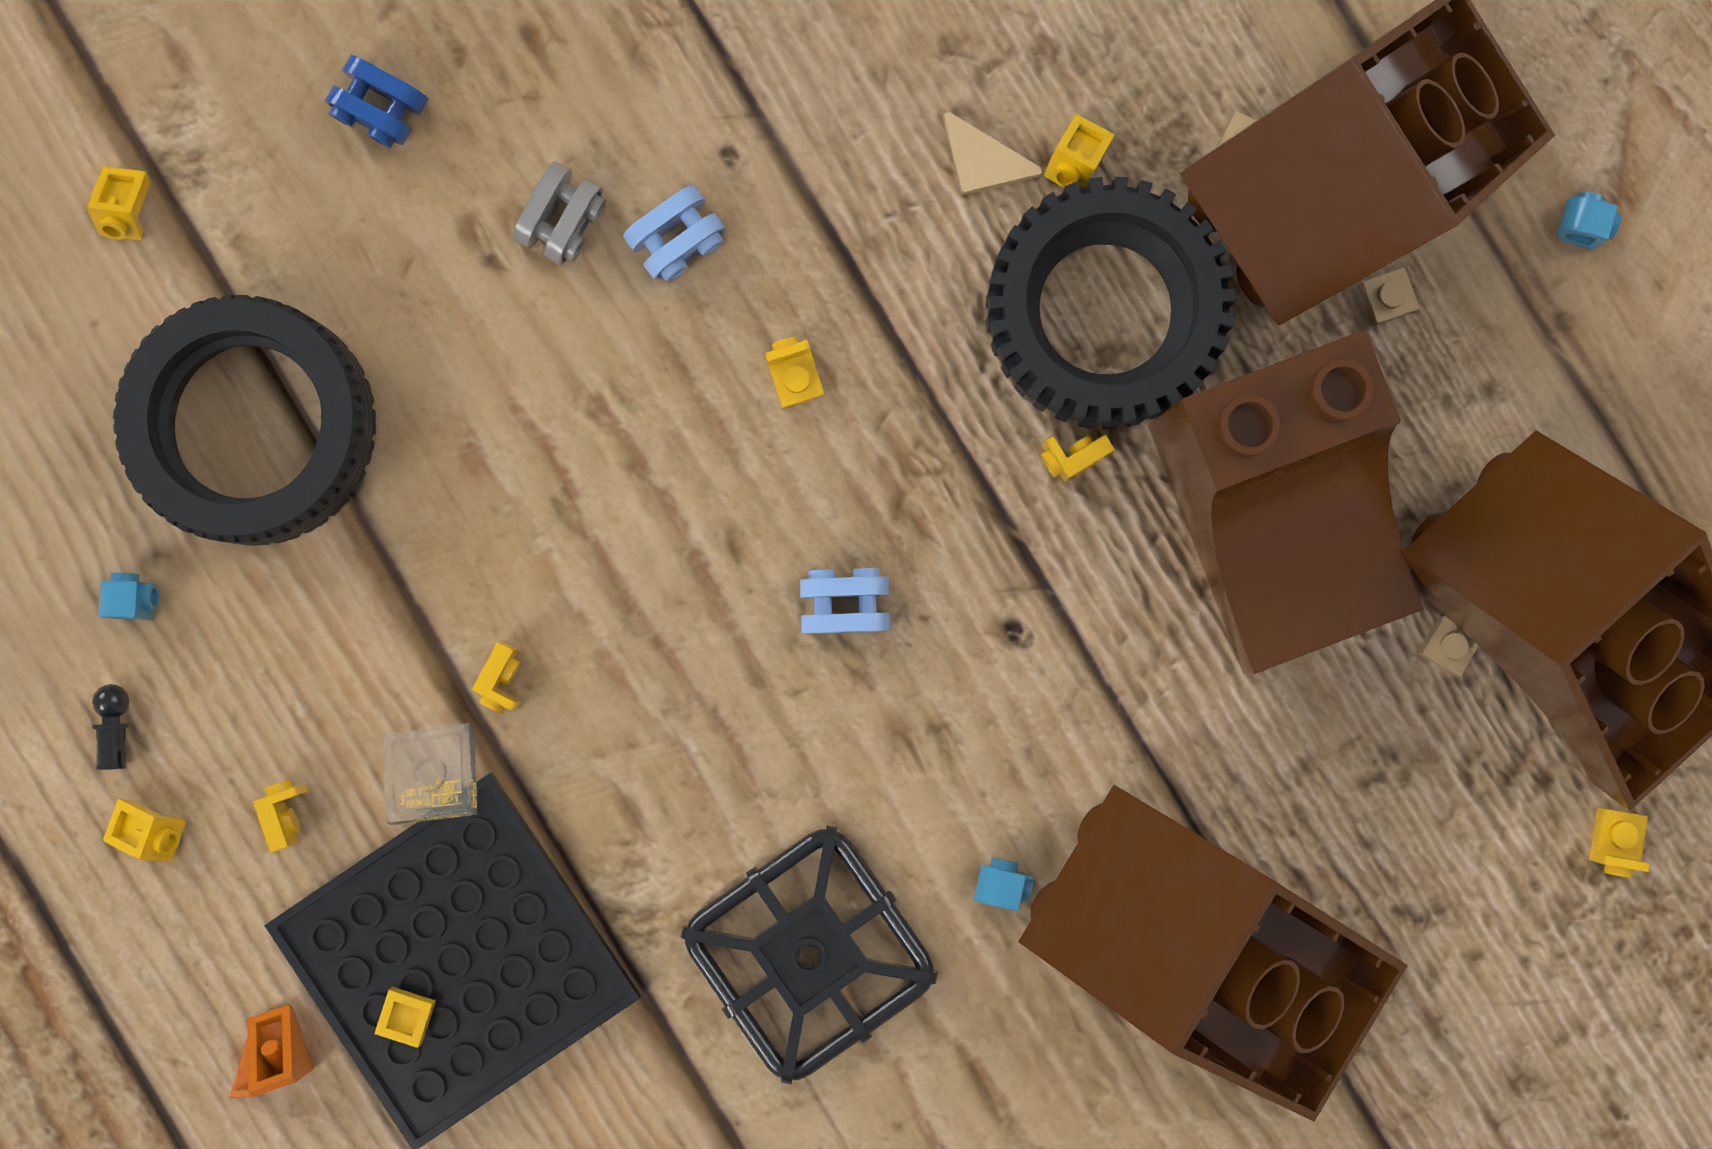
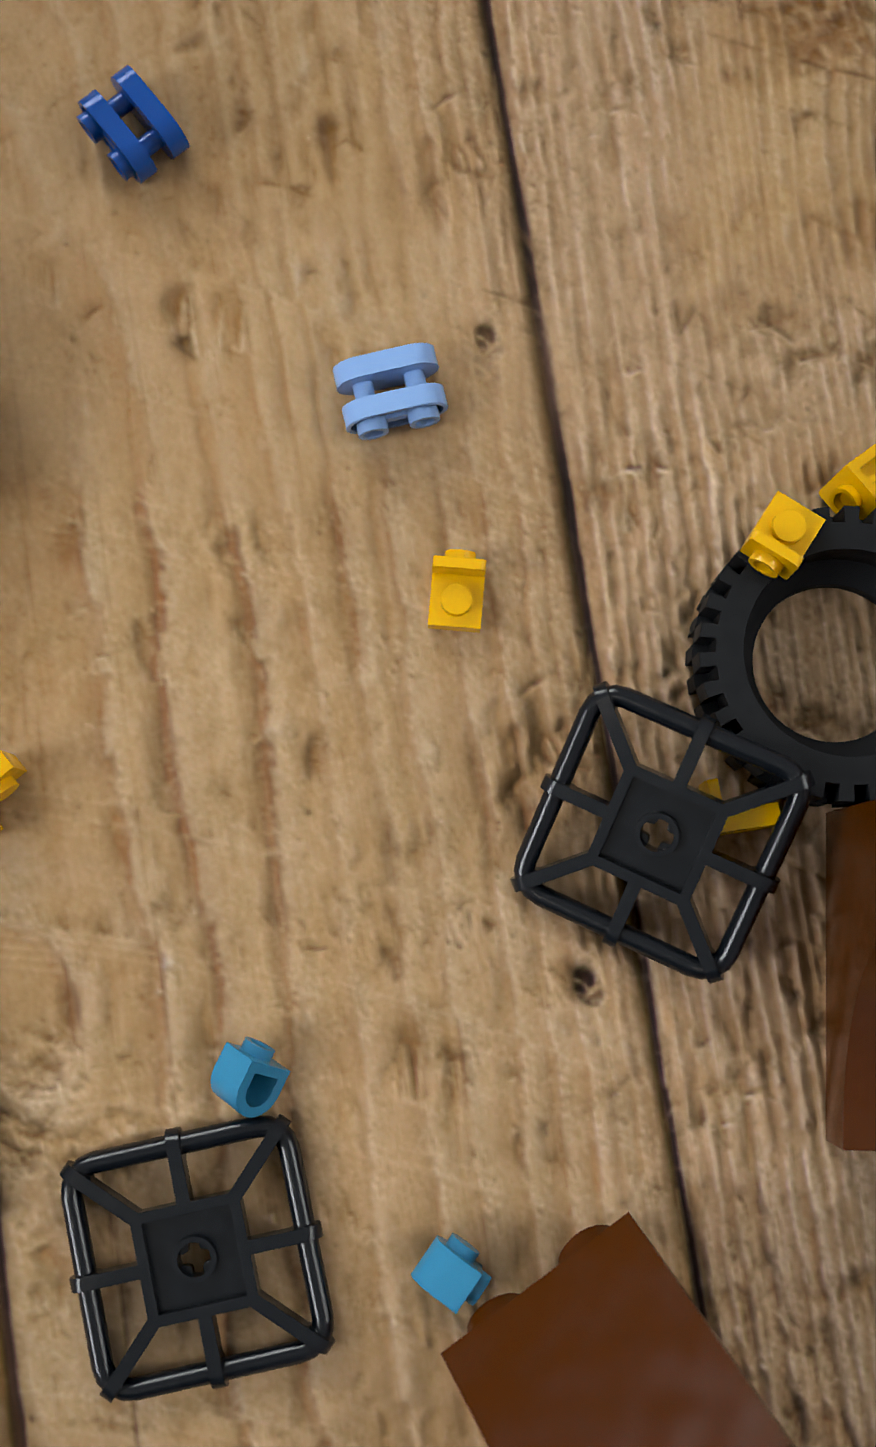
camera: 20 degrees right, 5 degrees down
light grey brick [513,162,607,266] -> none
light blue brick [800,568,891,634] -> none
tan tile [942,112,1042,196] -> none
none -> dark azure plate [210,1037,291,1118]
none -> black plate [510,681,815,984]
none -> yellow bracket [739,491,826,580]

